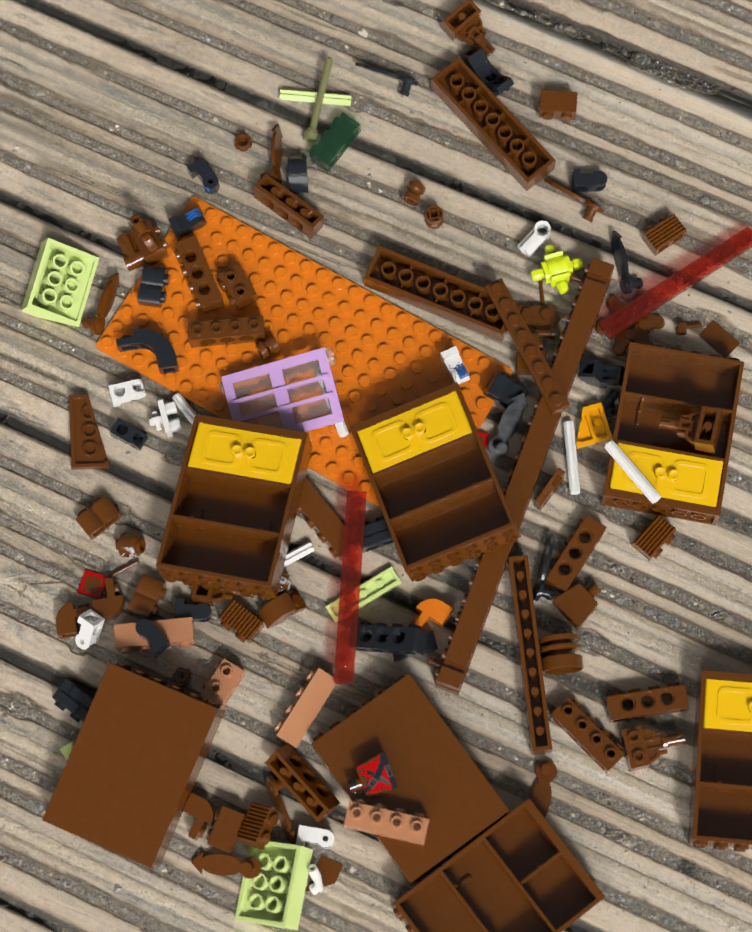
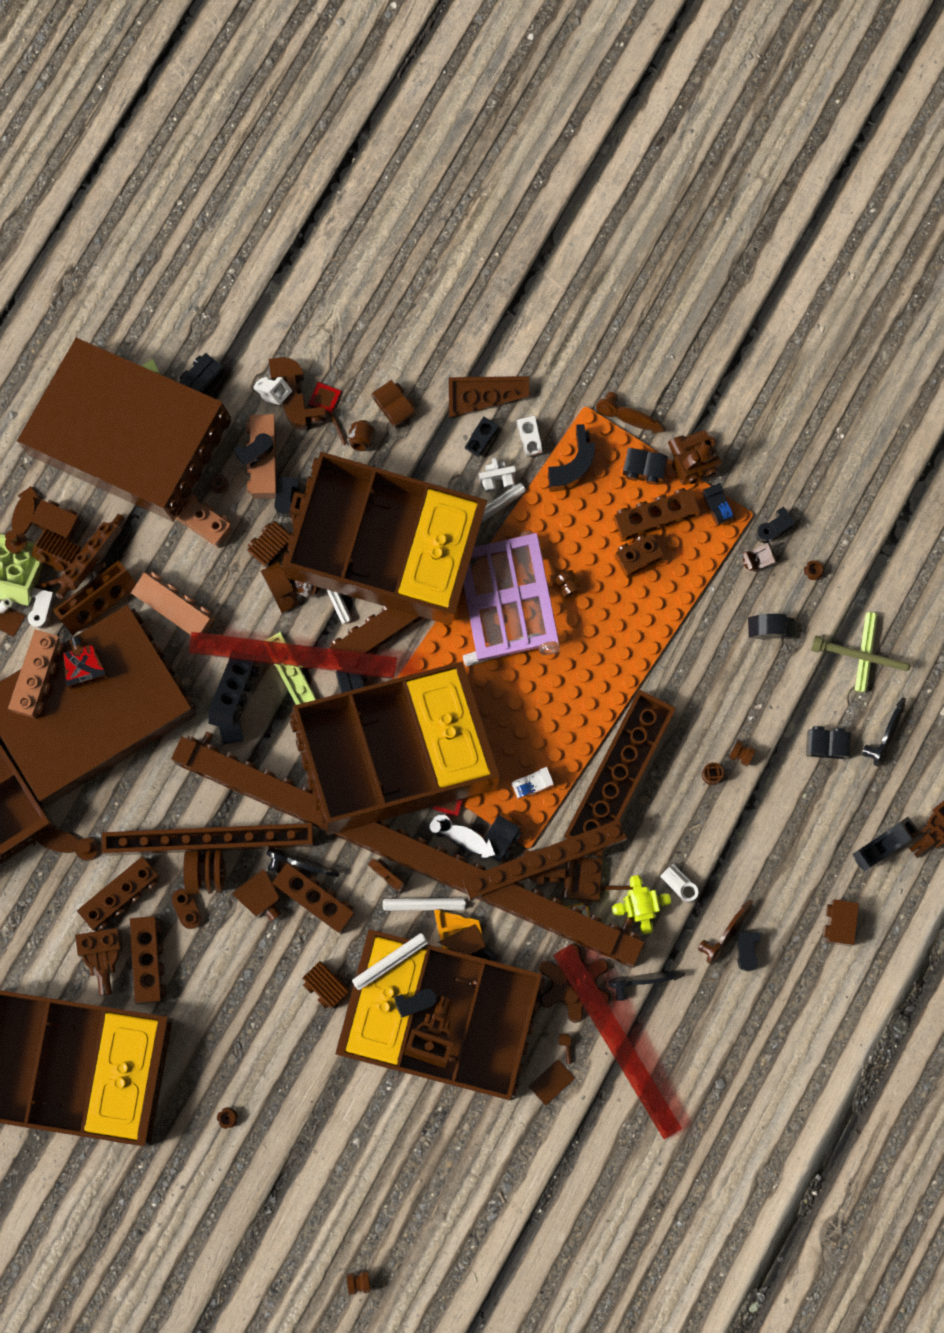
camera: 90 degrees right, 5 degrees up
yellowish green slope [21,238,99,327] -> none
reddish brown brick [127,574,168,620] -> none
reddish brown brick [182,793,215,841] -> none
reddish brown brick [188,316,266,348] -> none
reddish brown brick [253,174,324,239] -> none
reddish brown brick [260,124,283,184] -> none
clear green brick [309,112,361,172] -> none
orange brick [411,599,453,630] -> none
reddish brown brick [431,57,556,191] -> none
black brick [578,359,624,388] -> none
reddish brown brick [642,213,687,256] -> none
none -> reddish brown plate [56,514,124,599]
none -> reddish brown plate [172,889,202,929]
none -> black leg [393,989,436,1018]
none -> reddish brown sticker [437,924,485,955]
none -> bracket [743,543,777,572]
none -> black brick [806,726,851,760]

